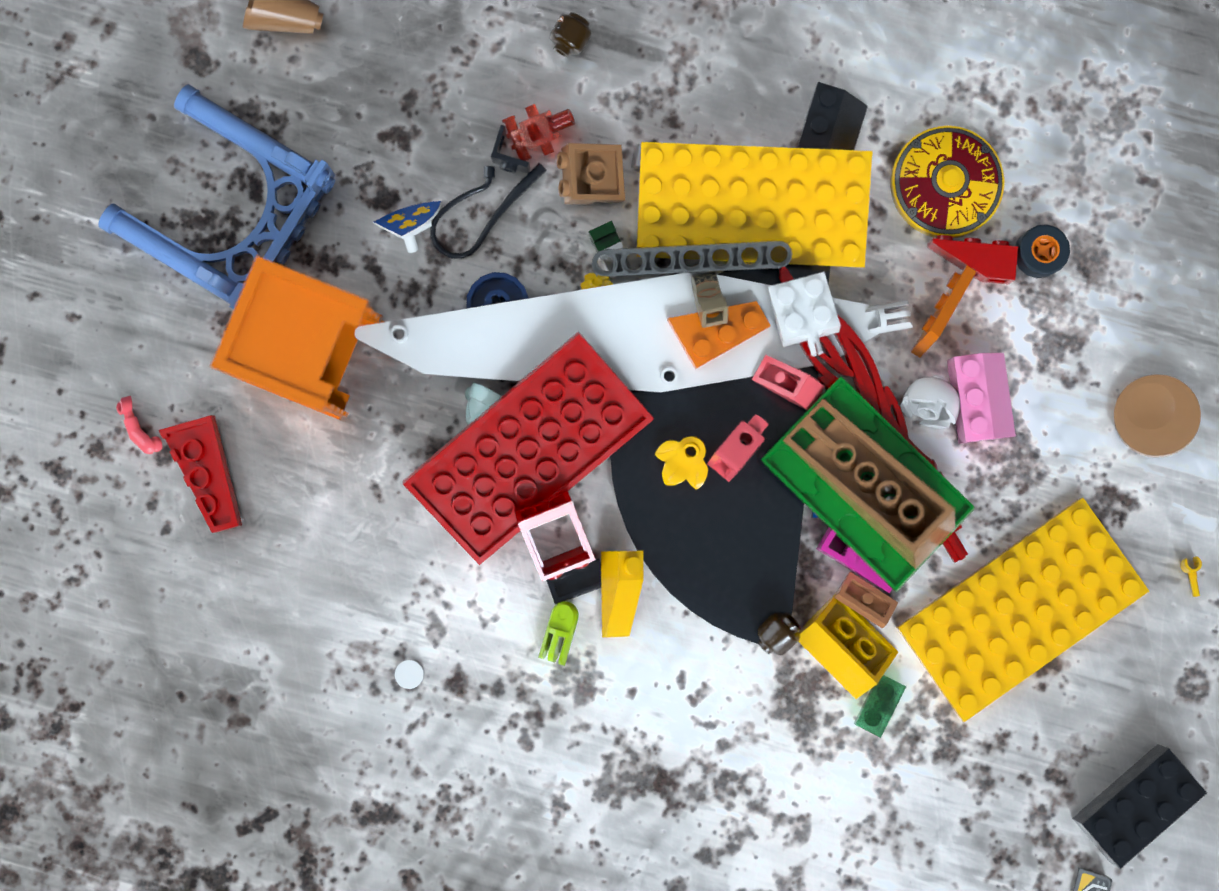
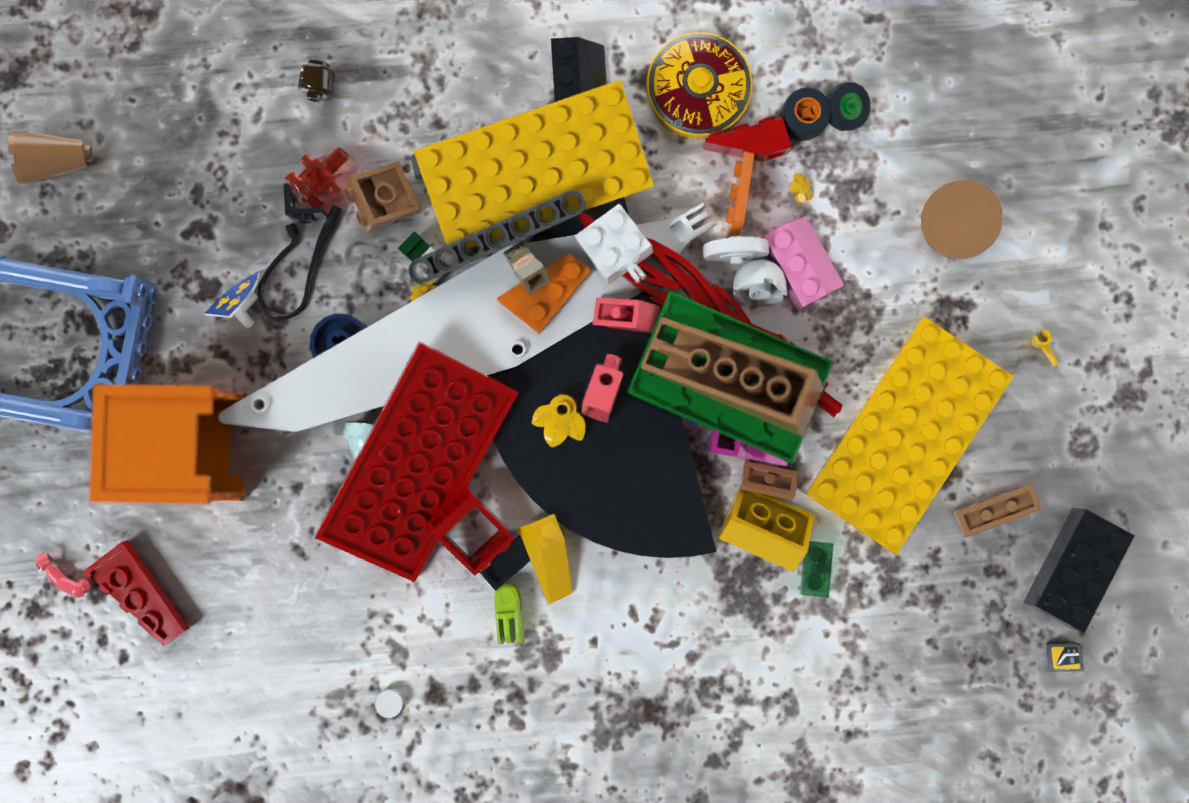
camera: 20 degrees left, 0 degrees up
dark brown head [758,612,801,656] -> none
none -> white wheel [703,235,769,265]
none -> yellow plant [789,173,813,204]
none -> black wheel [826,82,871,131]
none -> medium nougat plate [953,484,1042,537]

